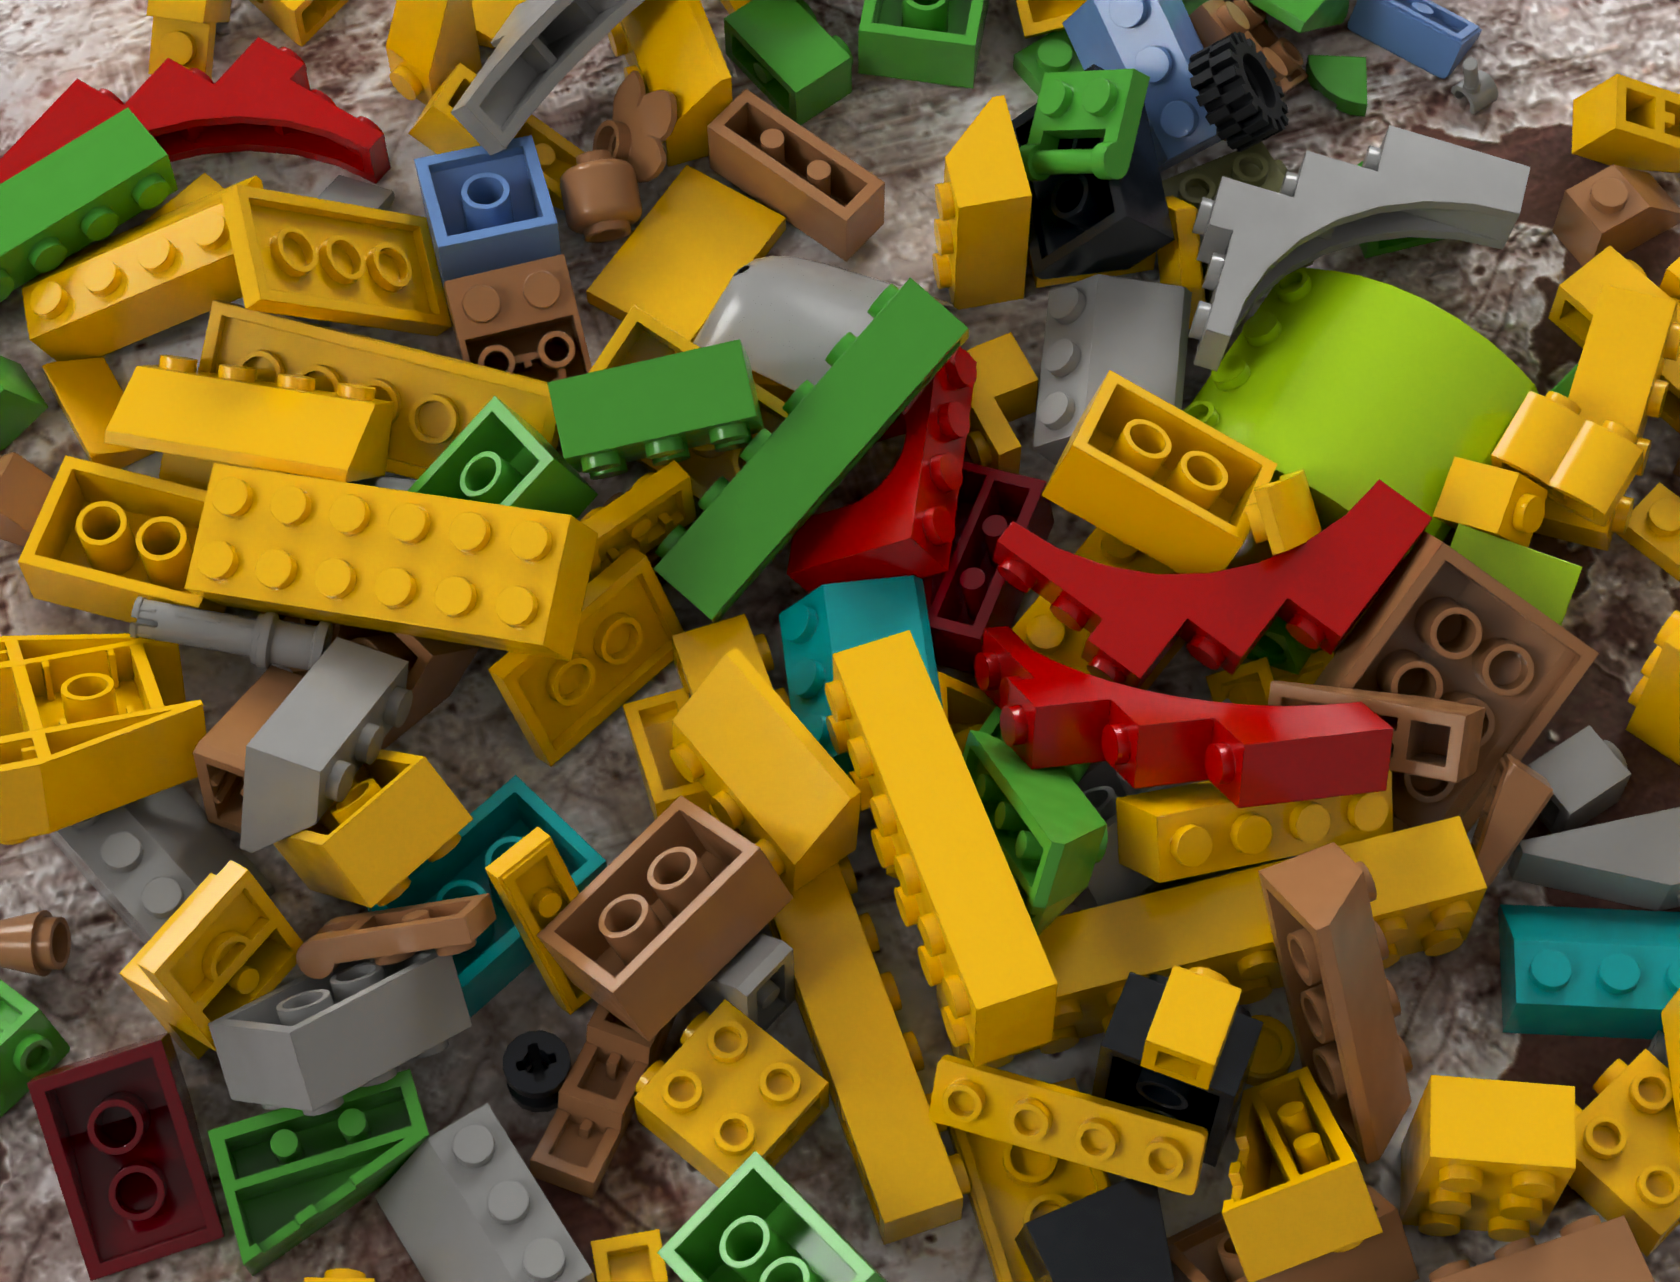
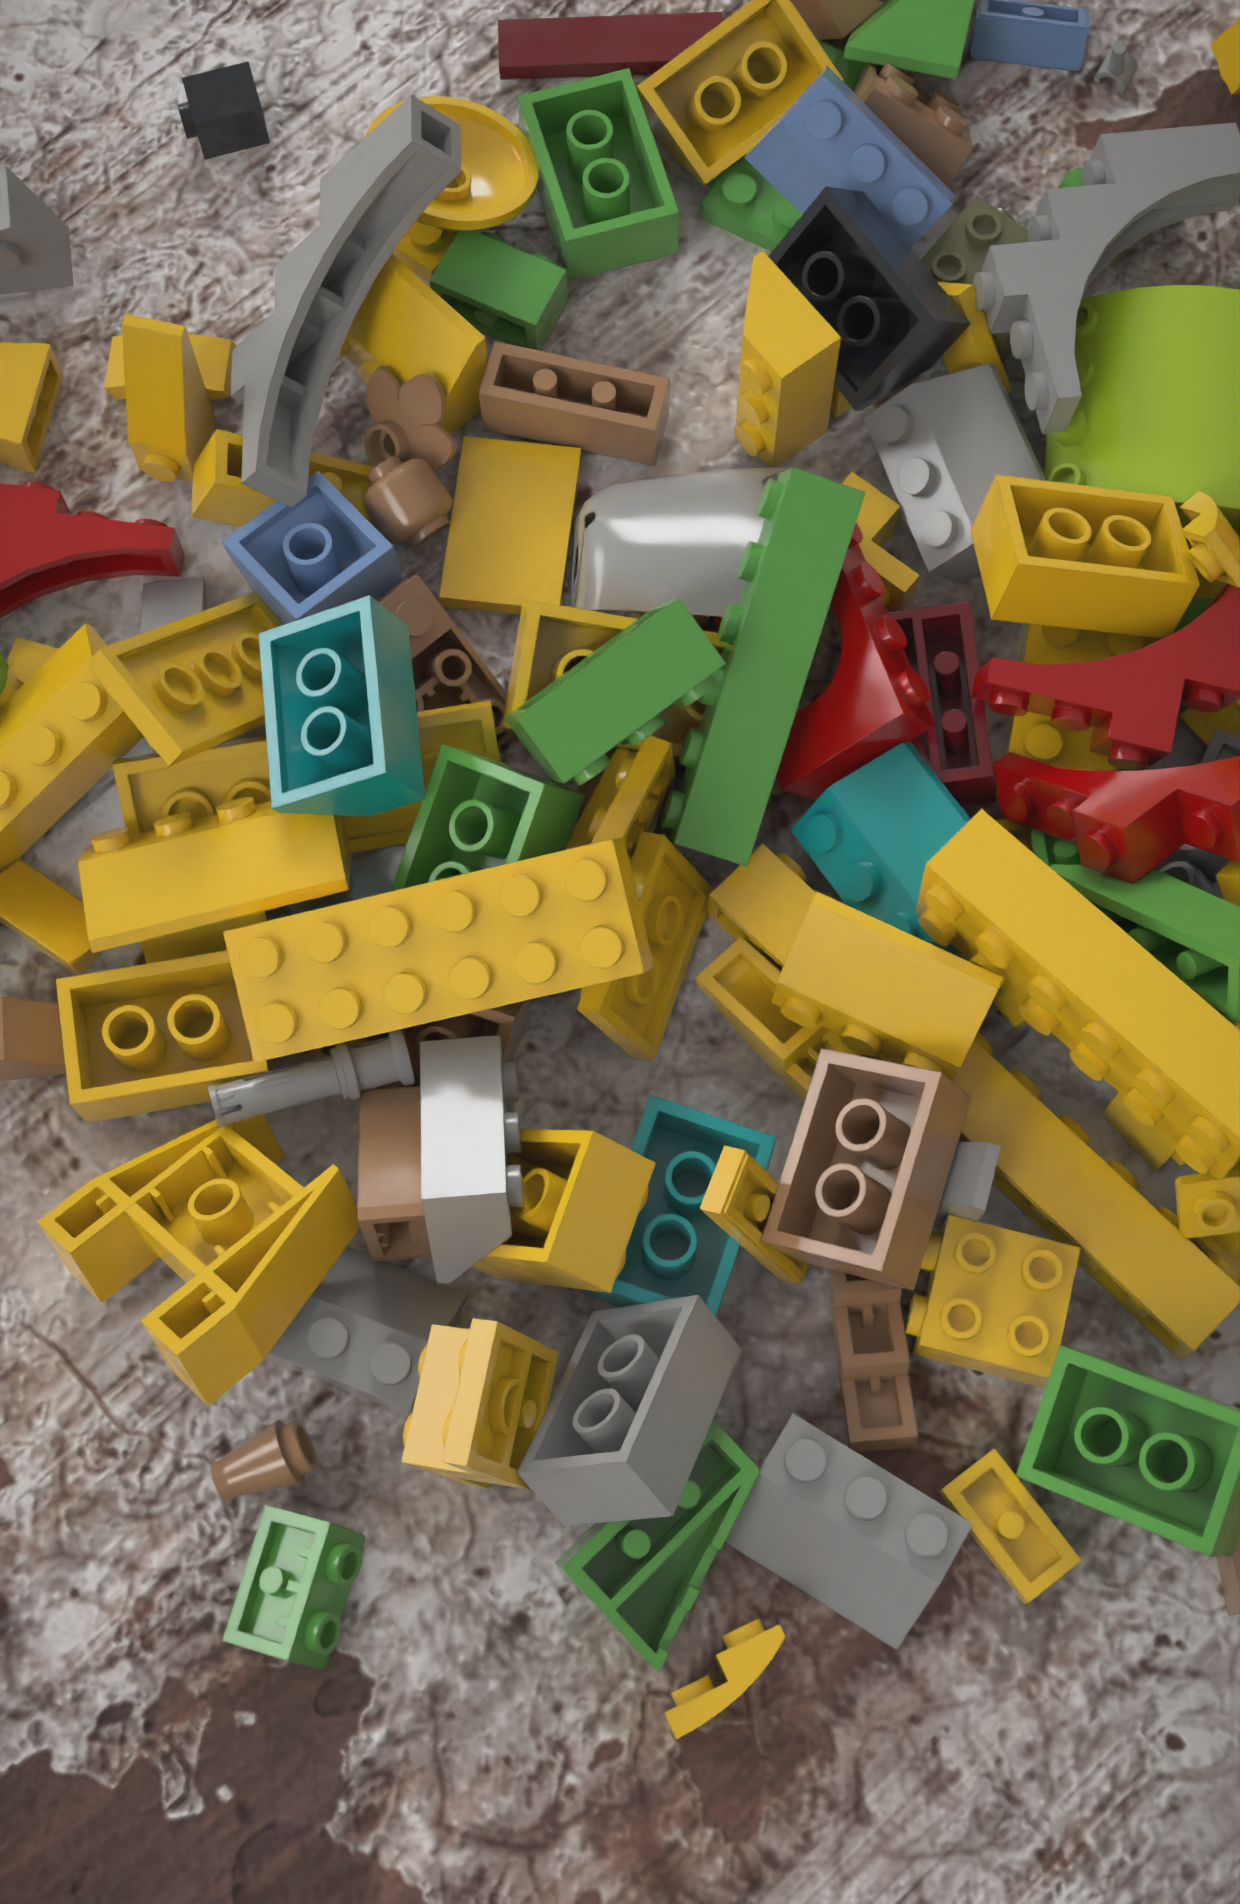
camera: 25 degrees left, 10 degrees up
dark red slope [27,1032,226,1281] -> none
medium nougat plate [296,893,497,979] -> none
black wheel [503,1030,572,1113] -> none
bright green plate [1019,69,1150,181] -> none
black tyre [1188,32,1289,152] -> none
bright green tile [1306,55,1367,117] -> none
none -> teal slope [259,595,425,816]

